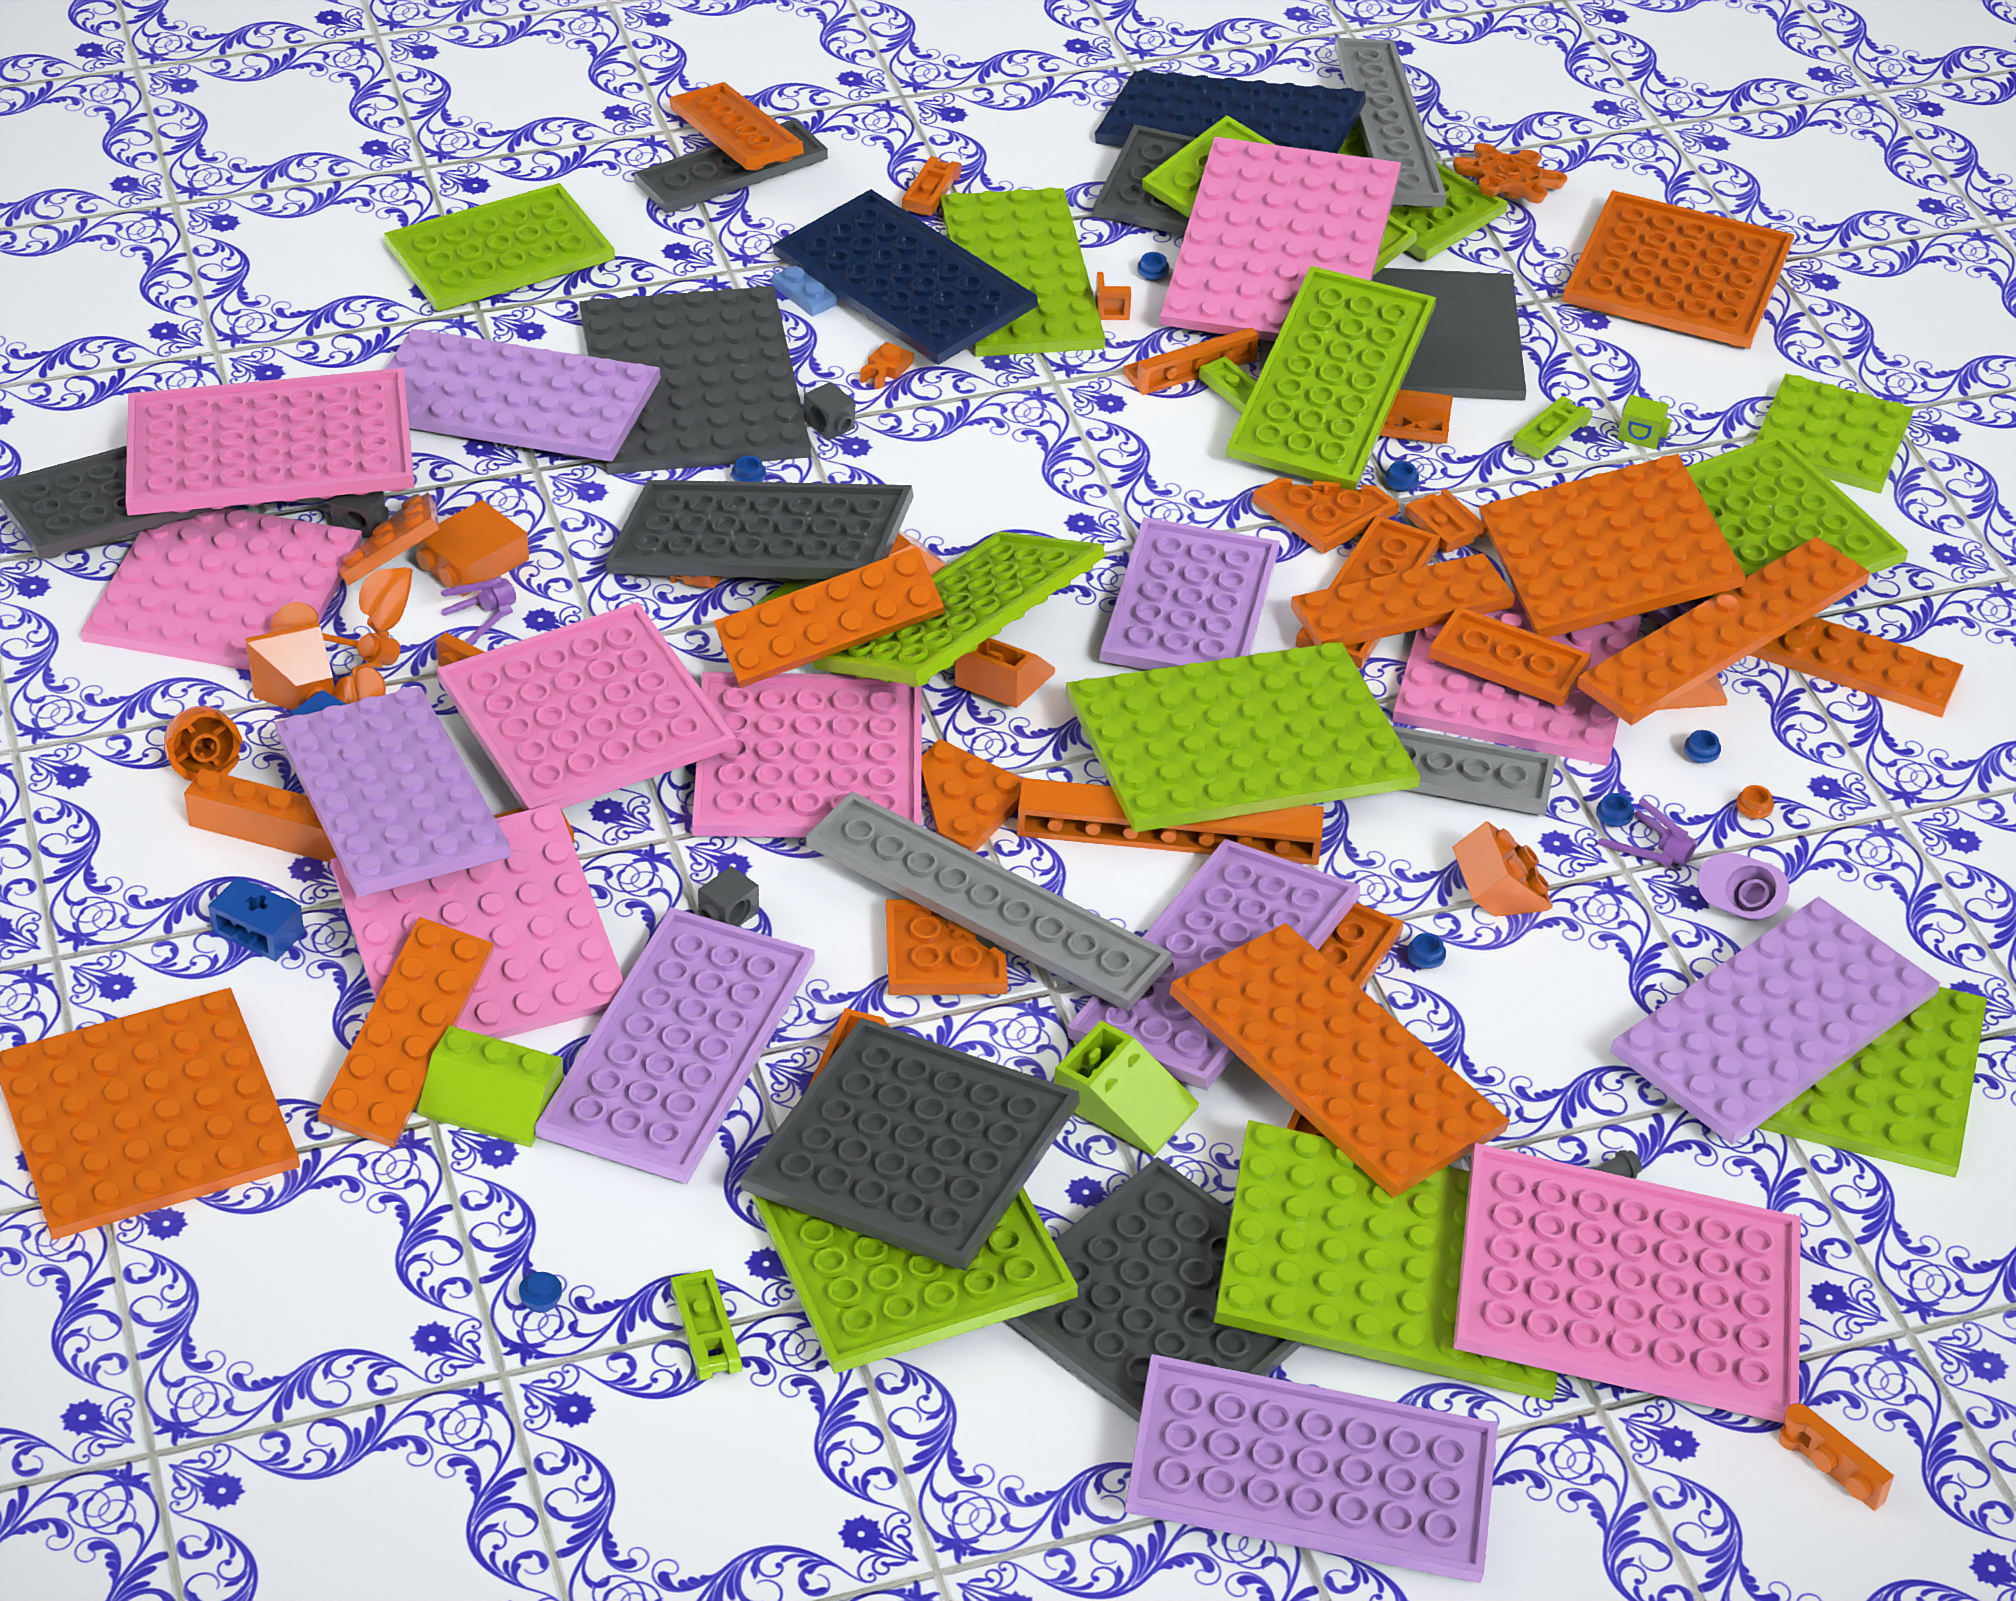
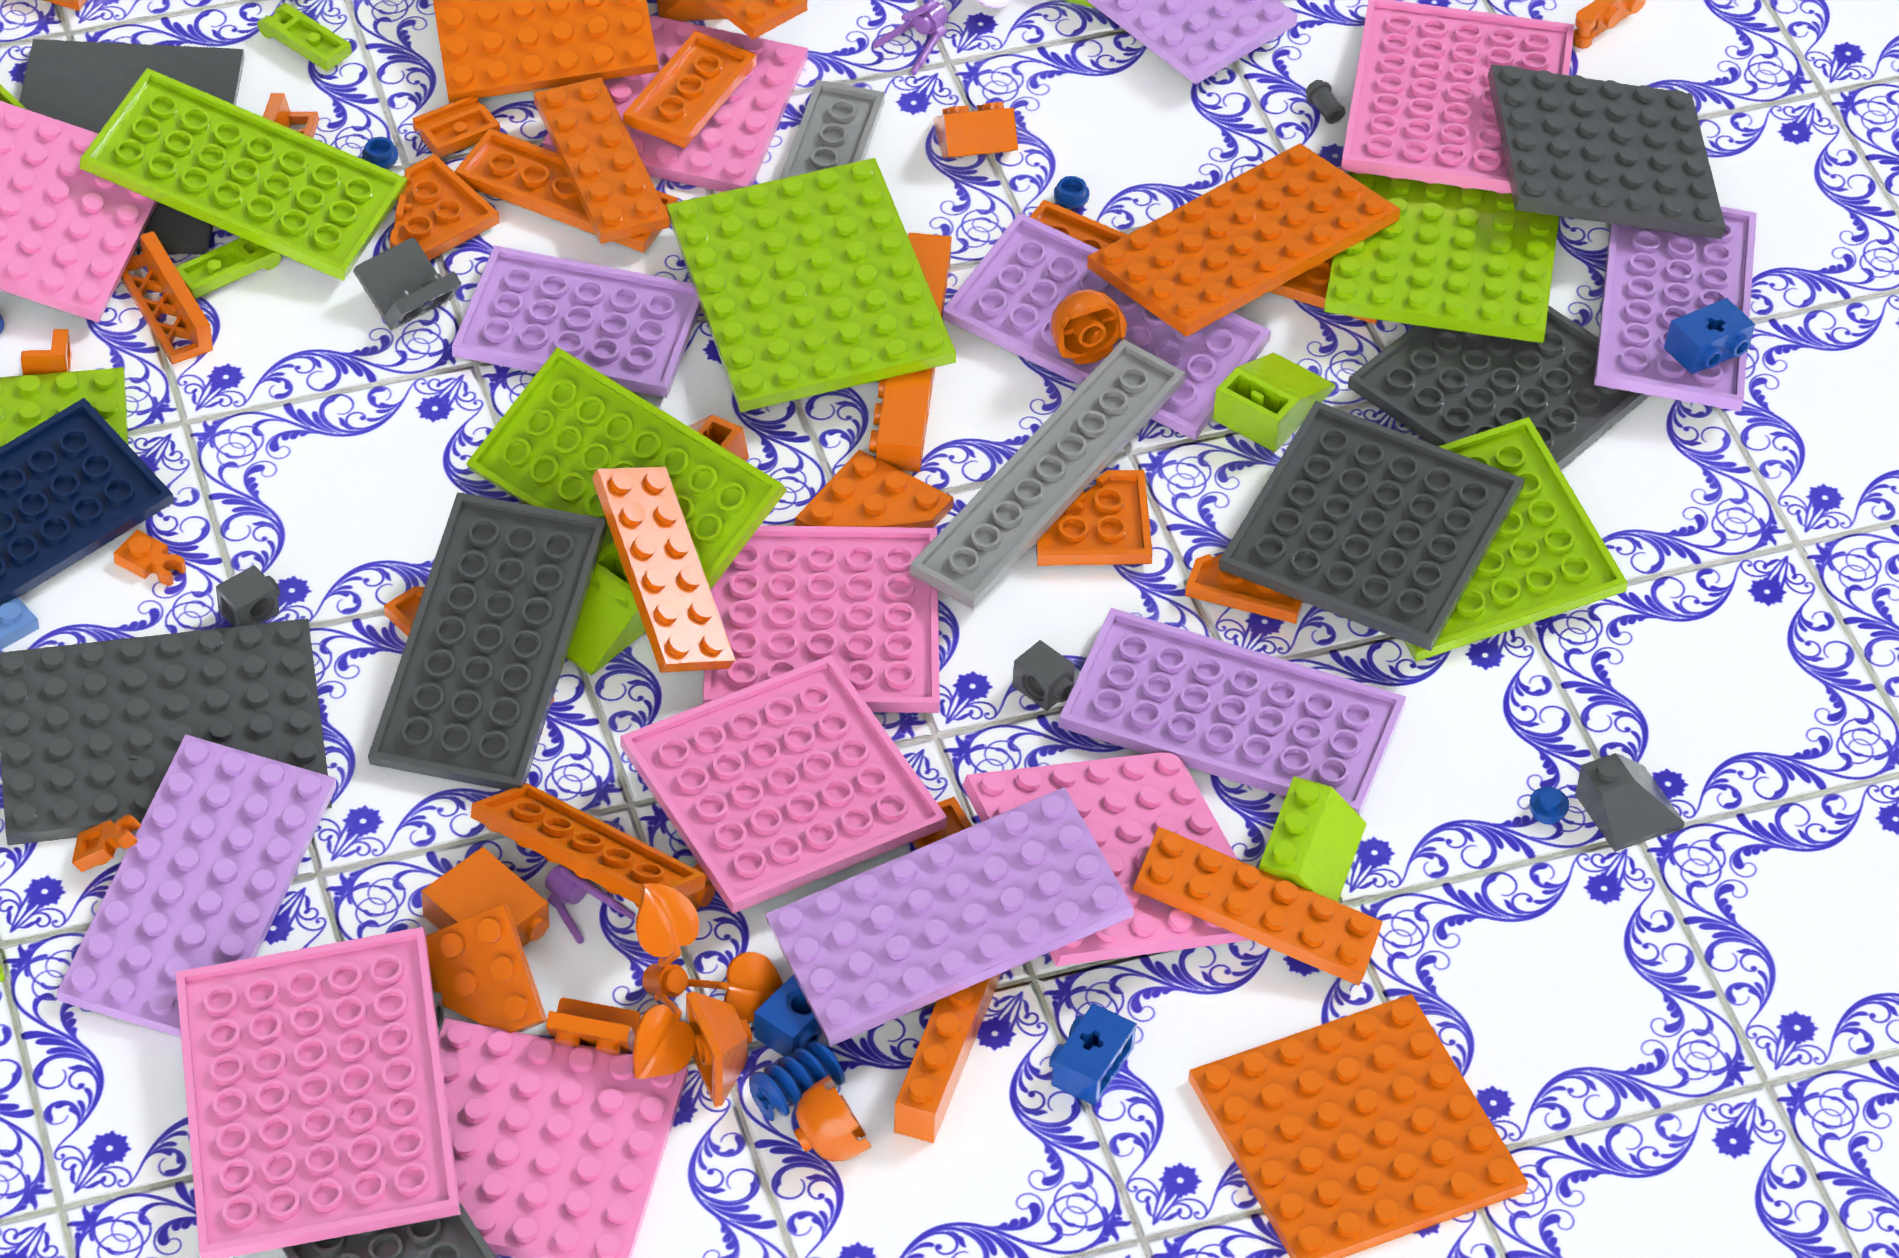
camera: 90 degrees left, 5 degrees up
lime plate [670,1269,742,1381] -> none
blue plate [732,456,766,482] -> none
blue plate [1596,793,1634,827] -> none
none -> orange plate [71,814,141,872]
none -> dark grey bracket [353,238,462,331]
none -> orange plate [470,783,706,908]
none -> orange bracket [545,997,641,1055]
none -> blue piece [749,1041,845,1122]
none -> orange cylinder [1050,289,1127,365]
none -> dark grey plate [1487,64,1726,239]
none -> dark grey slope [1575,753,1685,852]
none -> blue brick [1664,298,1755,375]

